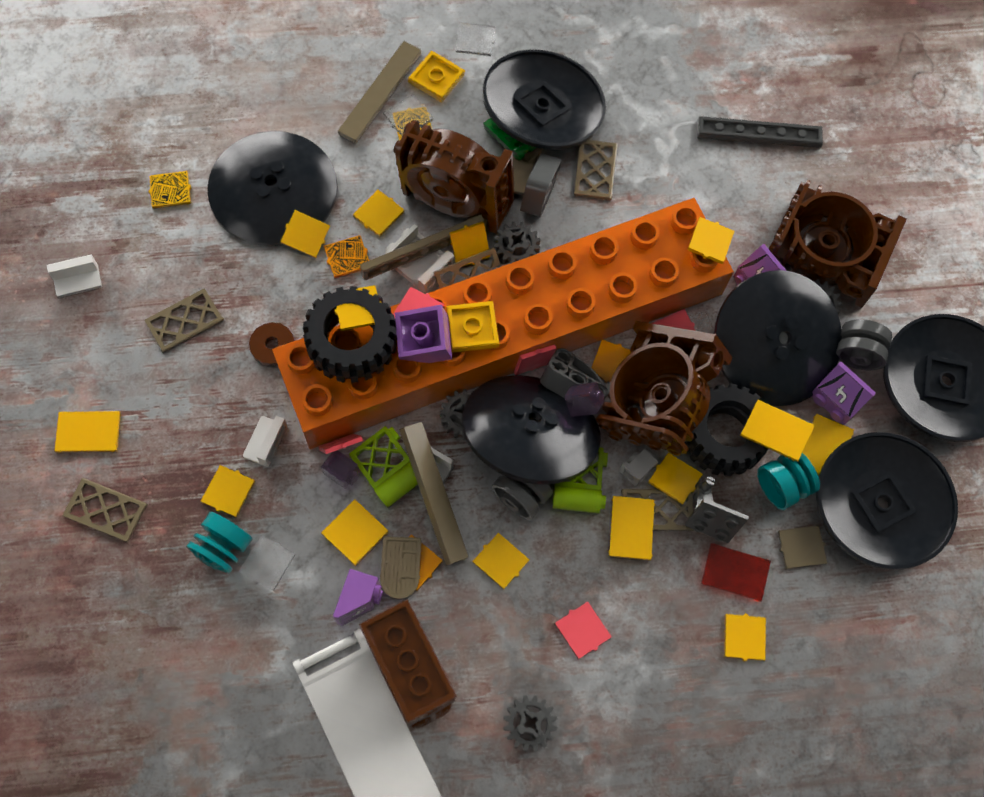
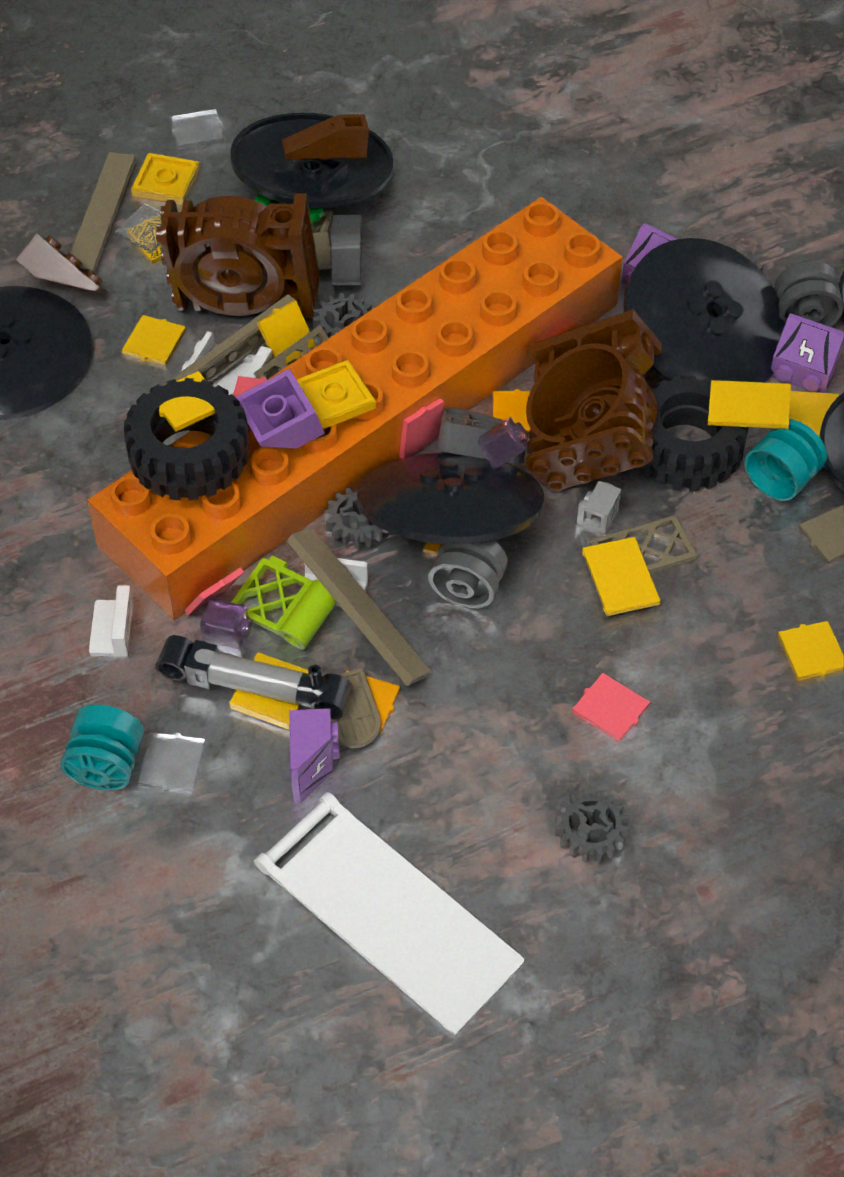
camera: 15 degrees left, 15 degrees down
yellow piece [201,465,255,517] -> none
reddish brown tile [249,322,294,366] -> none
yellow piece [280,210,330,258] -> none
light orange piece [324,235,369,278] -> none
reddish brown brick [359,599,457,728] -> none
yellow piece [472,533,530,590] -> none
lime piece [552,447,608,514] -> none
dark tan window [574,140,617,200] -> none
yellow piece [648,453,703,505] -> none
dark grey plate [685,476,749,543] -> none
yellow piece [688,217,734,264] -> none
dark grey tile [697,116,823,148] -> none
clear red piece [701,543,771,602] -> none
reddish brown brick [769,180,907,308] -> none
none -> slope [16,234,108,295]
none -> piece [155,635,353,720]
none -> reddish brown slope [282,114,369,161]

